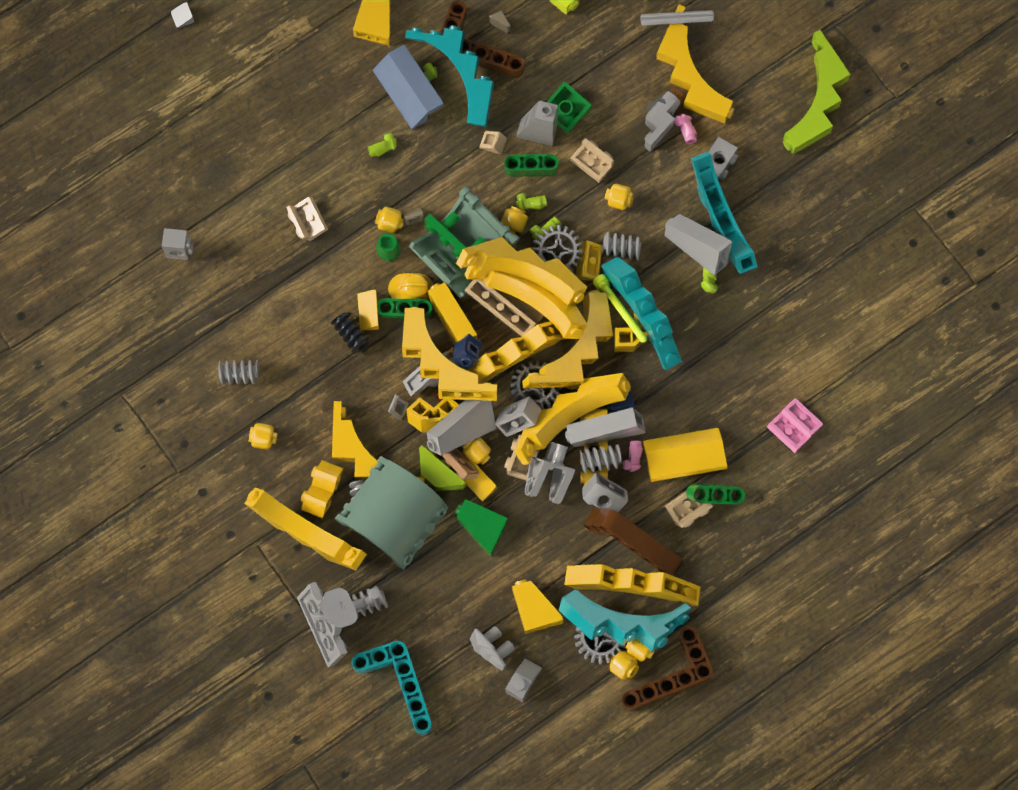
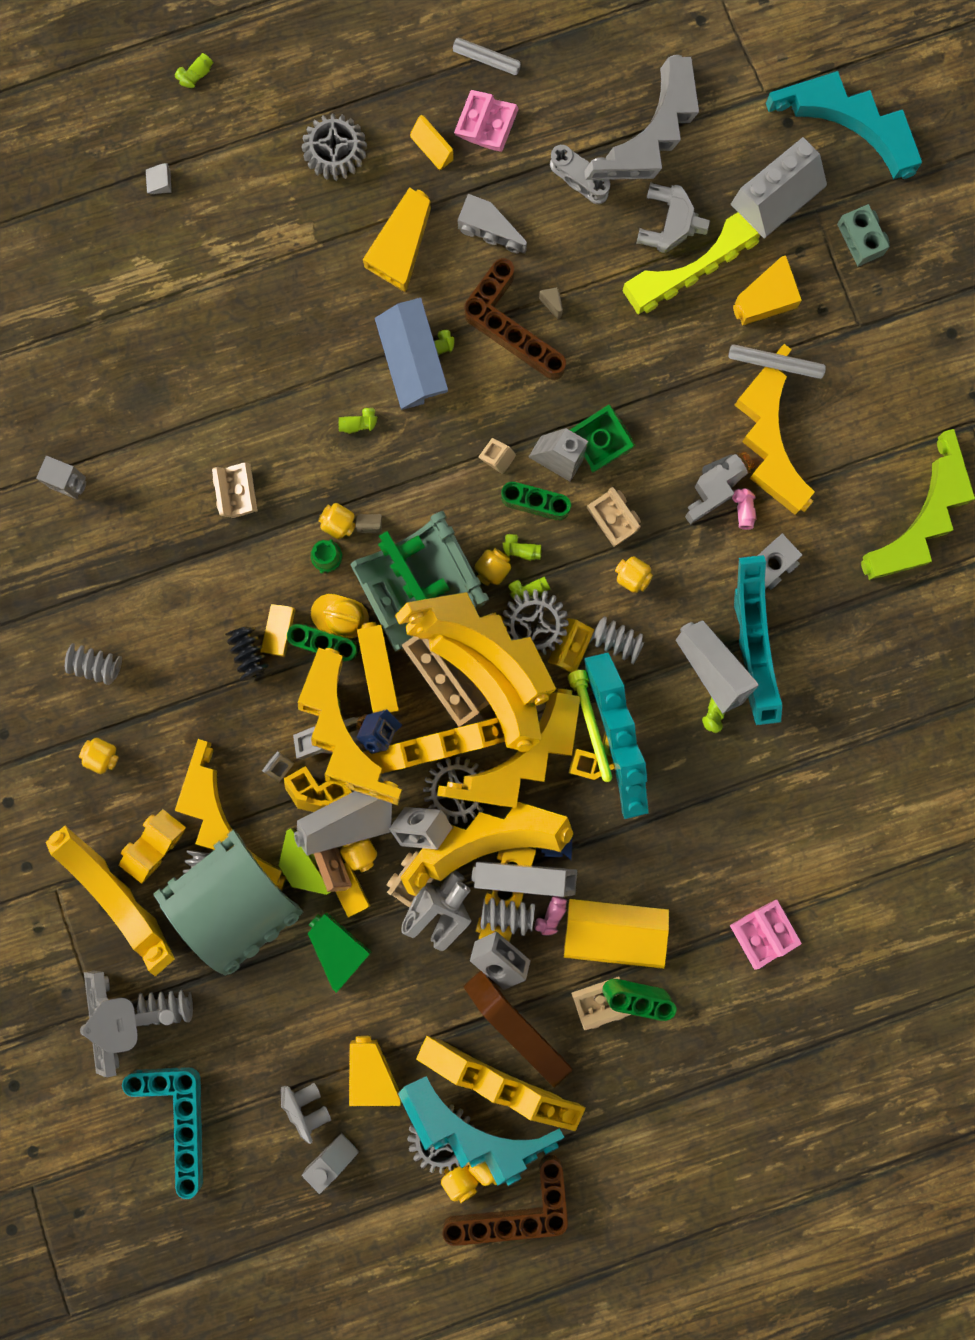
camera: 15 degrees right, 10 degrees up
teal arch [406,26,494,127] -> none

